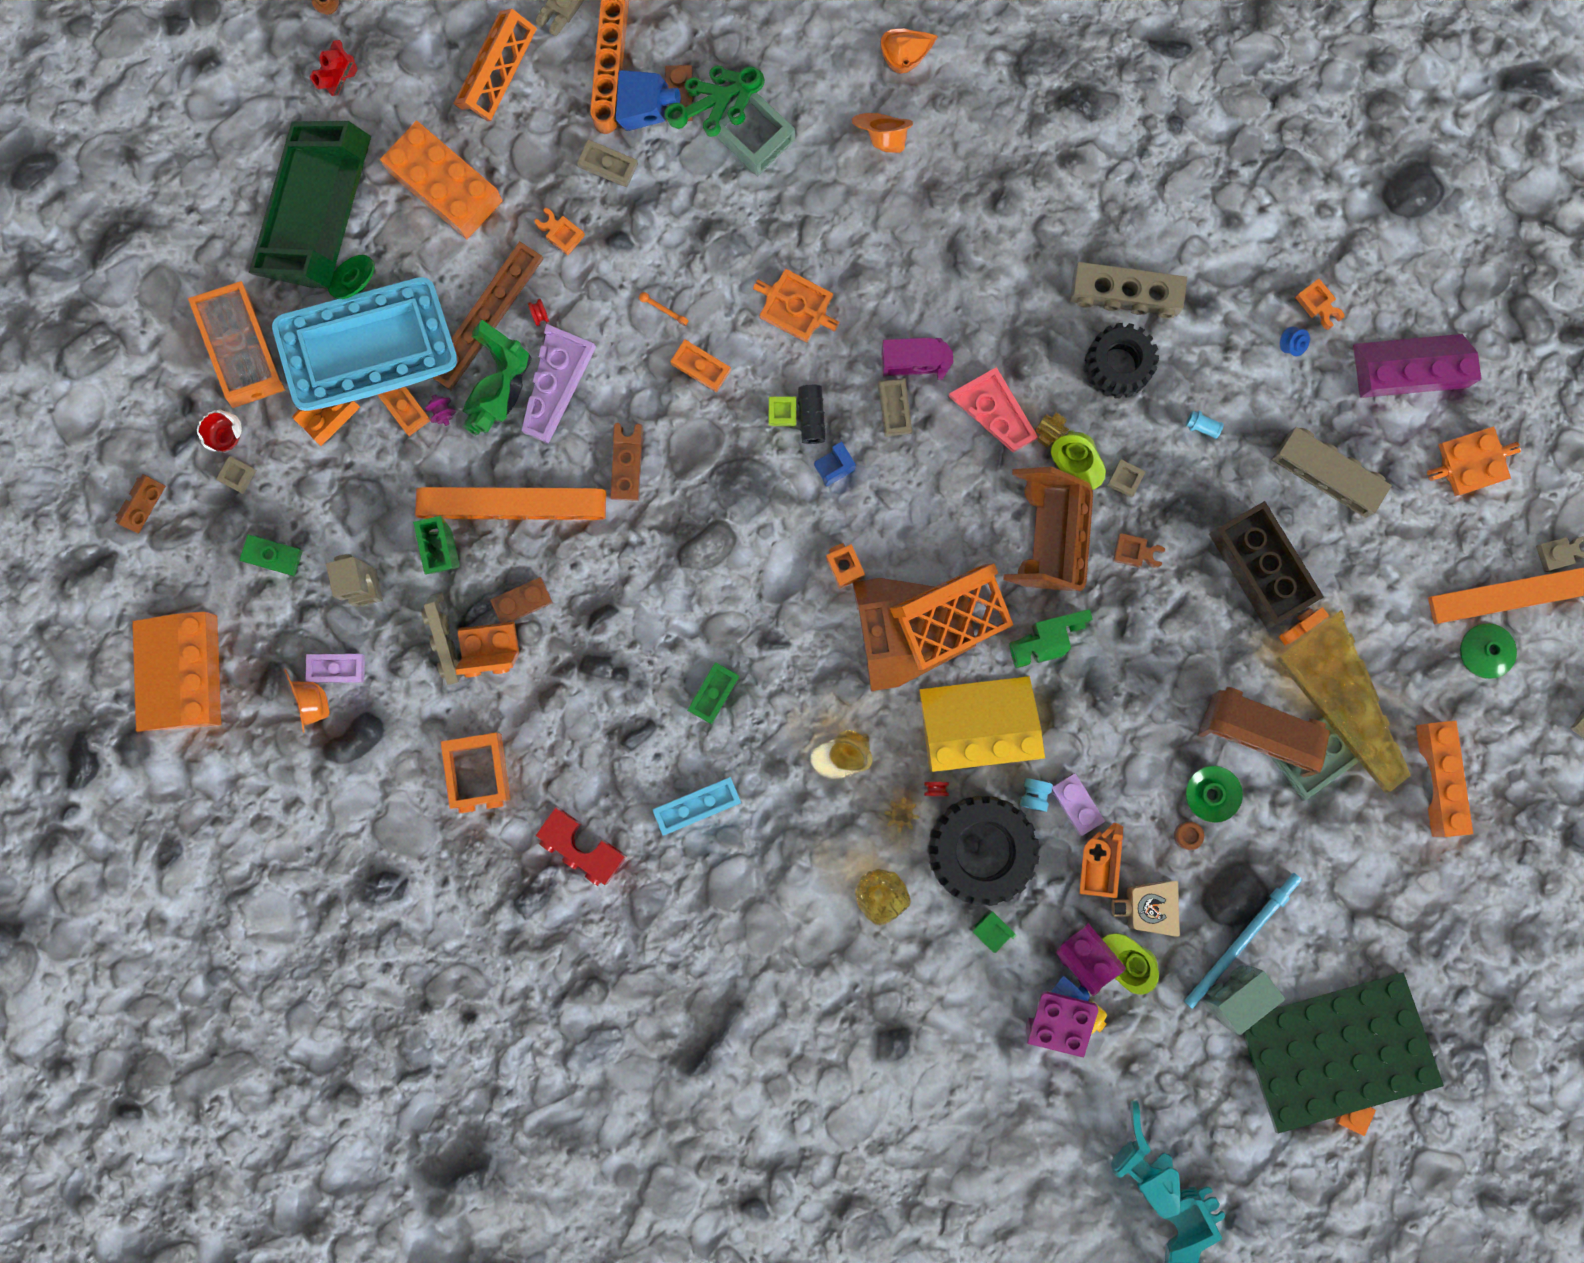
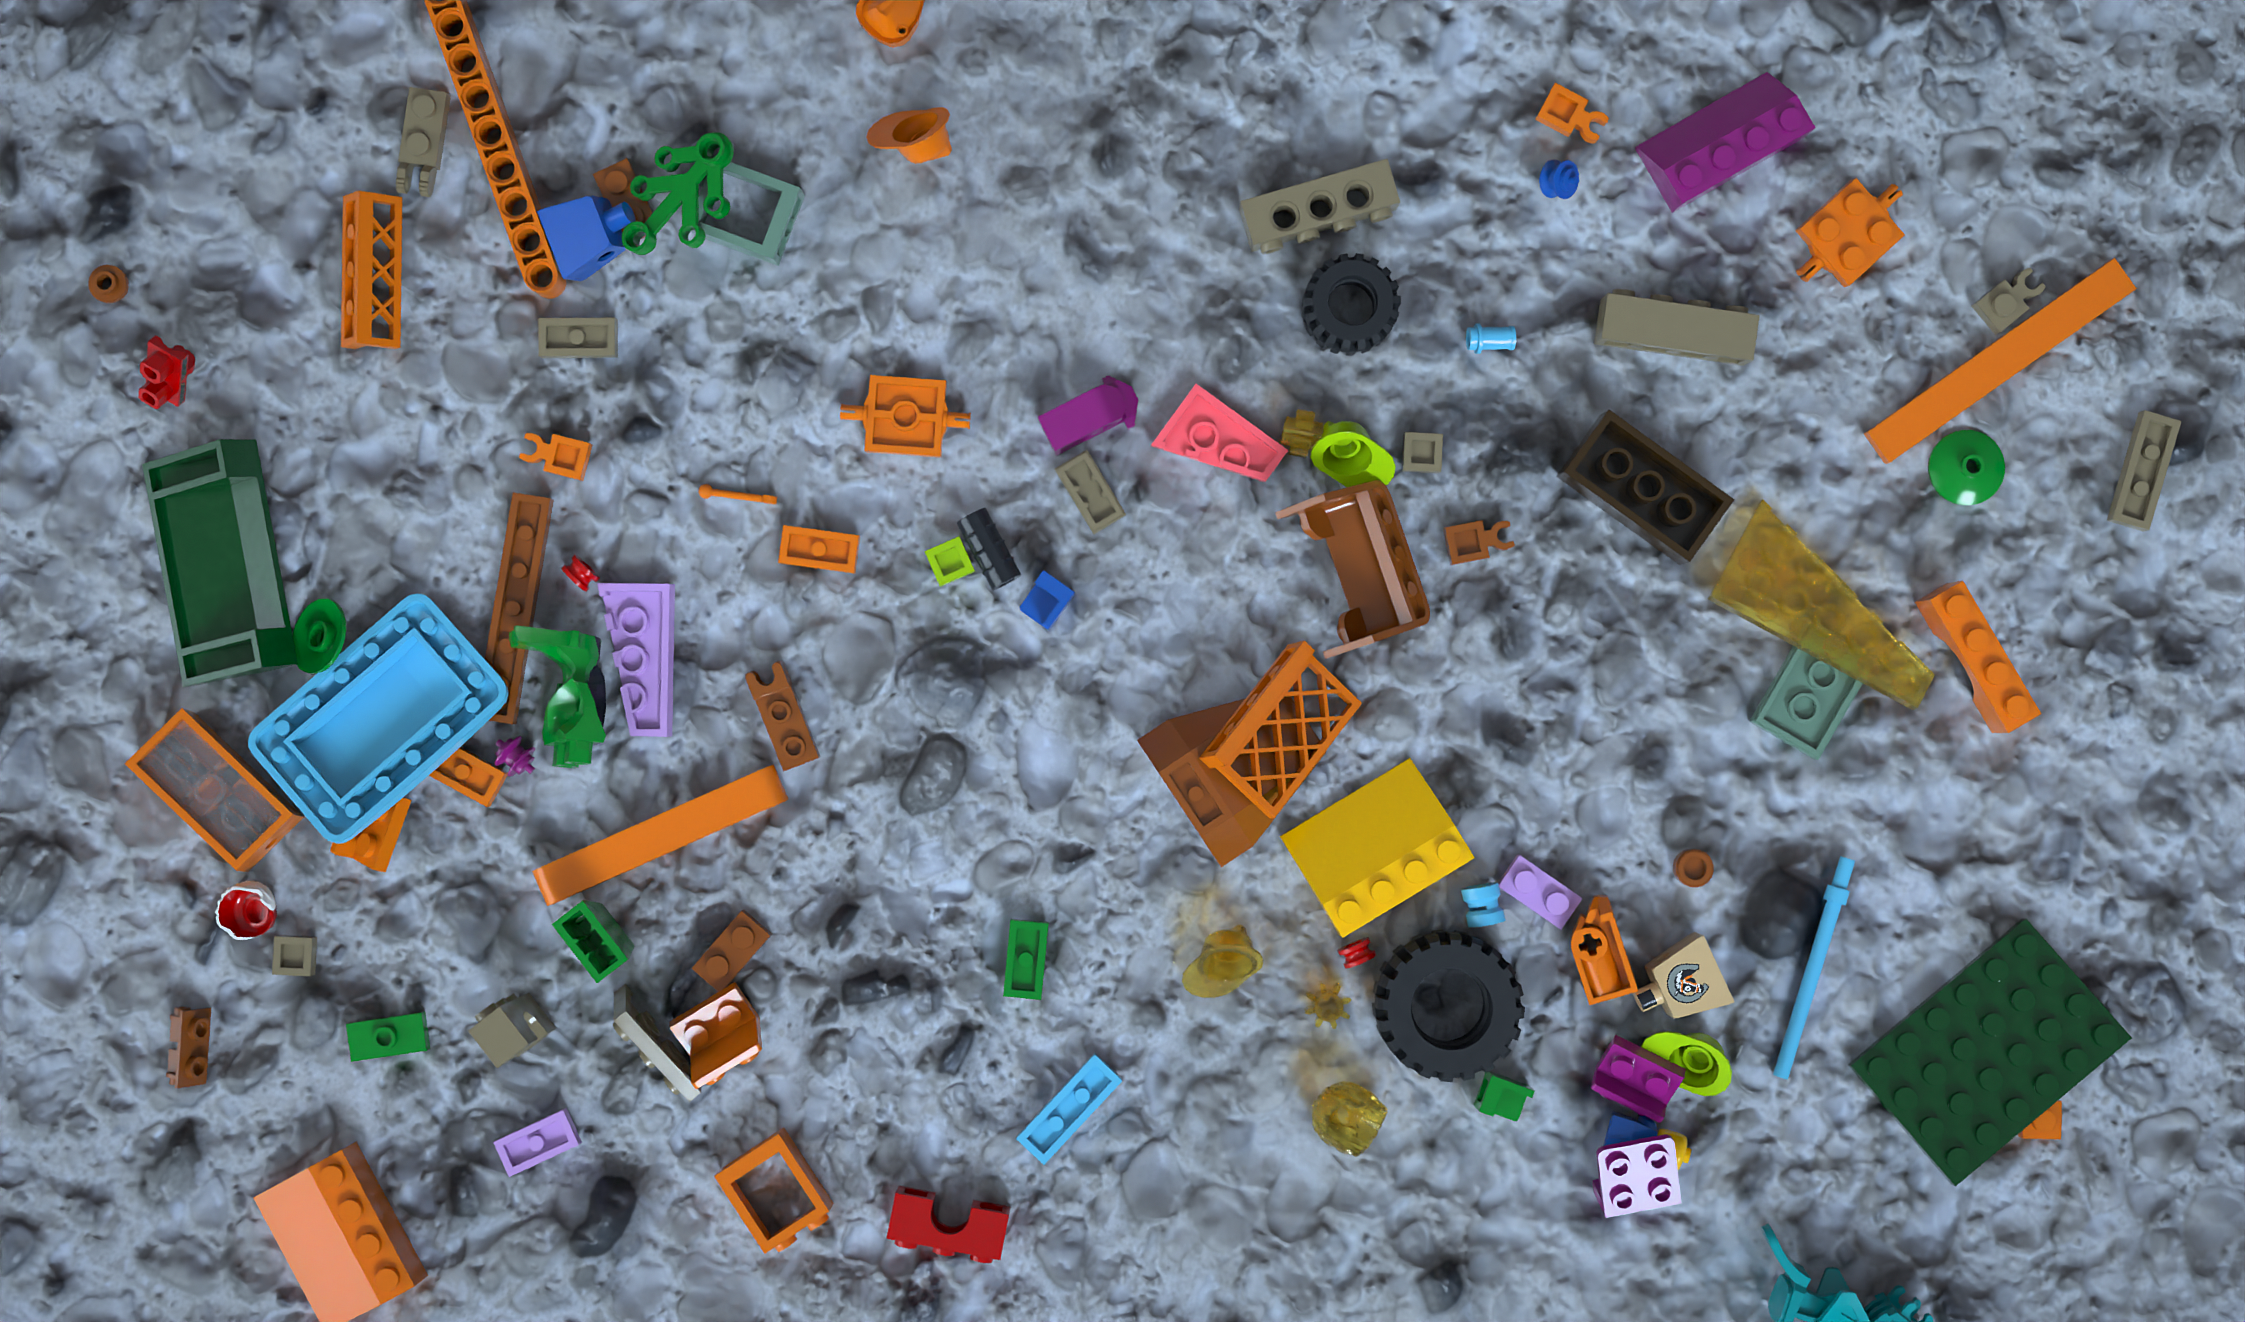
camera: 25 degrees left, 5 degrees up
orange piece [284,668,330,733] -> none
orange brick [380,120,503,240] -> none
orange brick [826,543,865,589] -> none
green plate [1009,609,1093,668] -> none
green dish [1186,766,1243,823] -> none
dark orange windscreen [1197,687,1330,778] -> none
sand green brick [1204,965,1286,1035] -> none
orange plate [1278,607,1329,646] -> none

